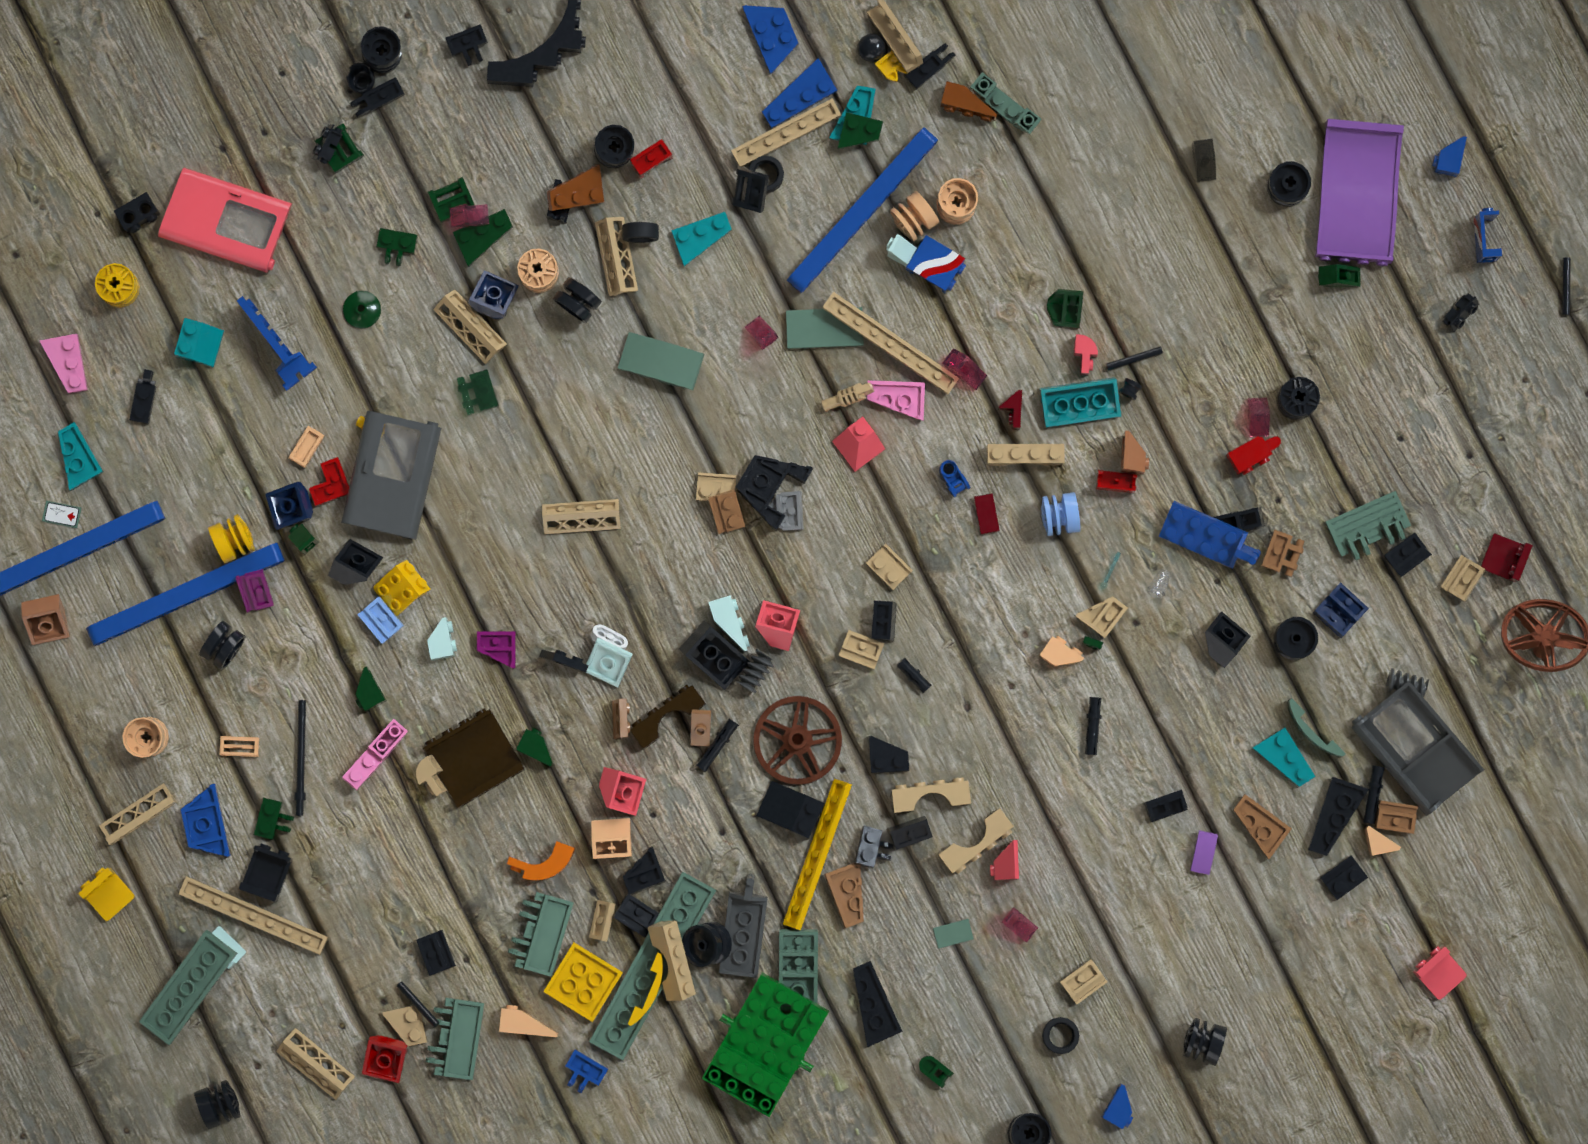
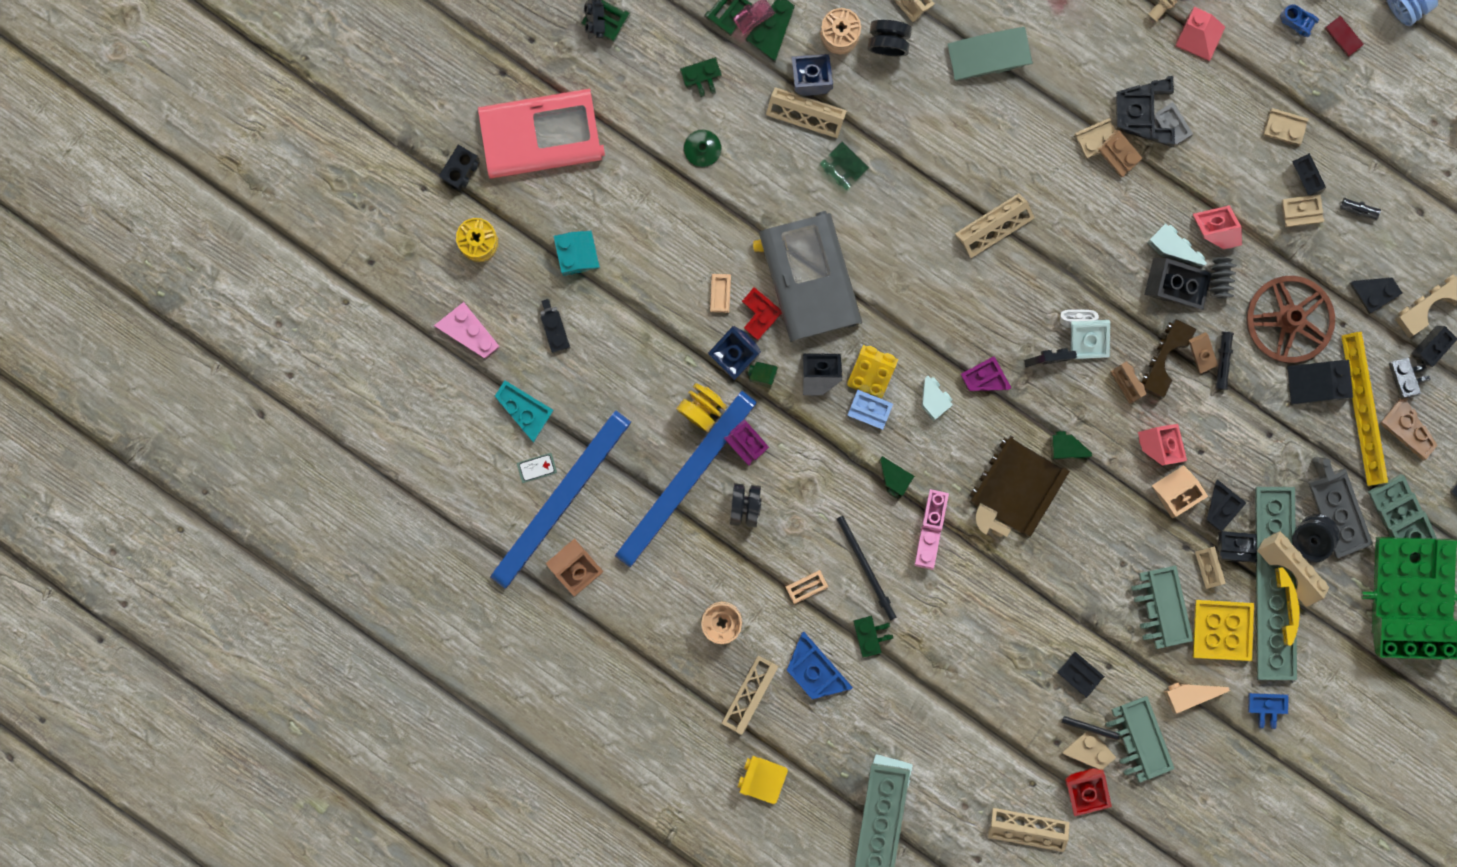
camera: 30 degrees left, 0 degrees up
tan plate [179,876,328,955] -> none
blue hinge [237,296,317,391] -> none
black panel [239,843,293,902] -> none
orange arch [507,841,576,881] -> none

